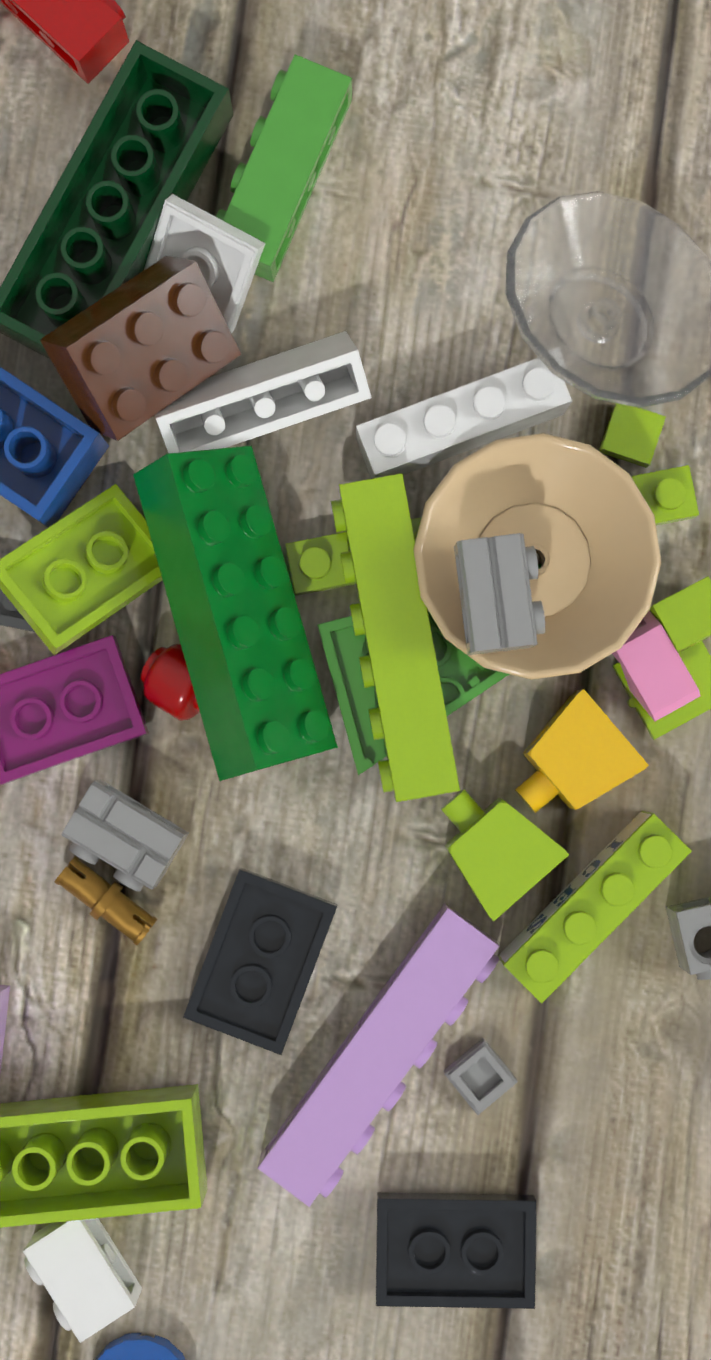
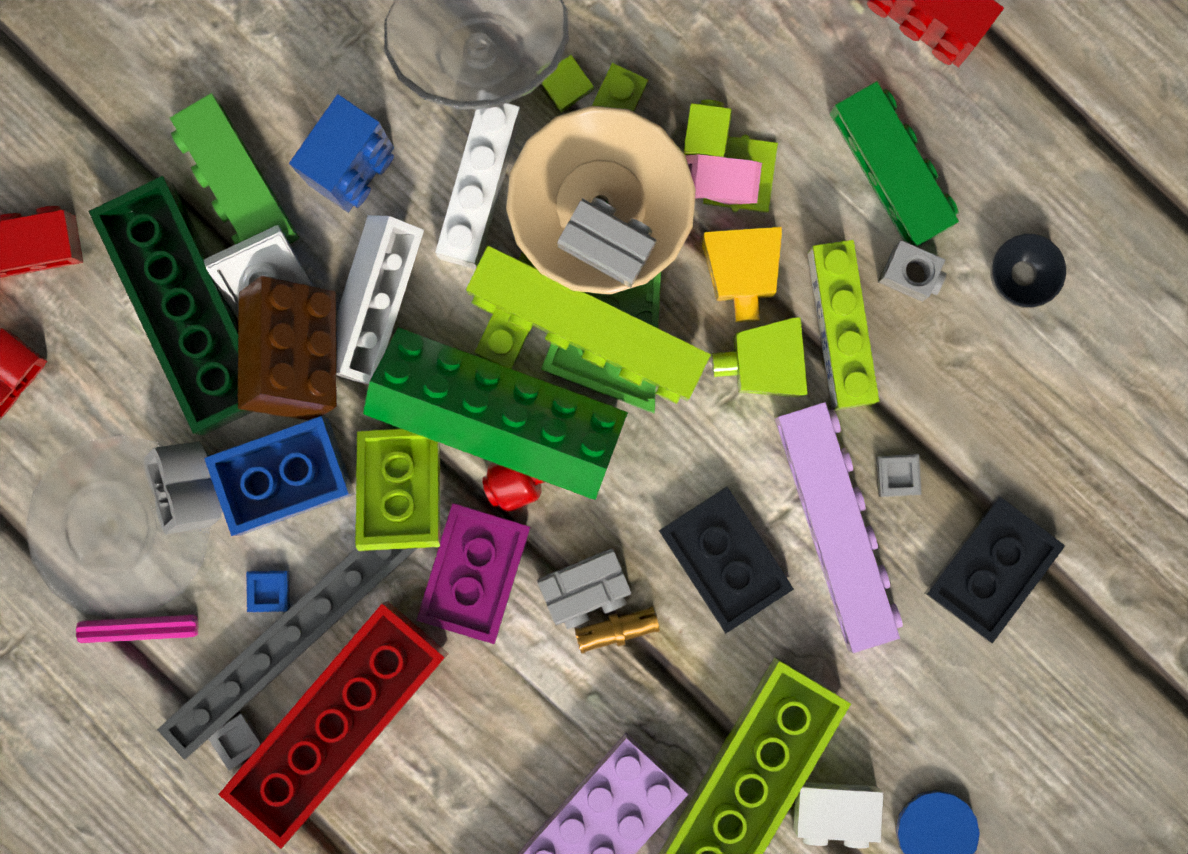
camera: 50 degrees left, 0 degrees up
none -> blue brick [289,94,394,213]

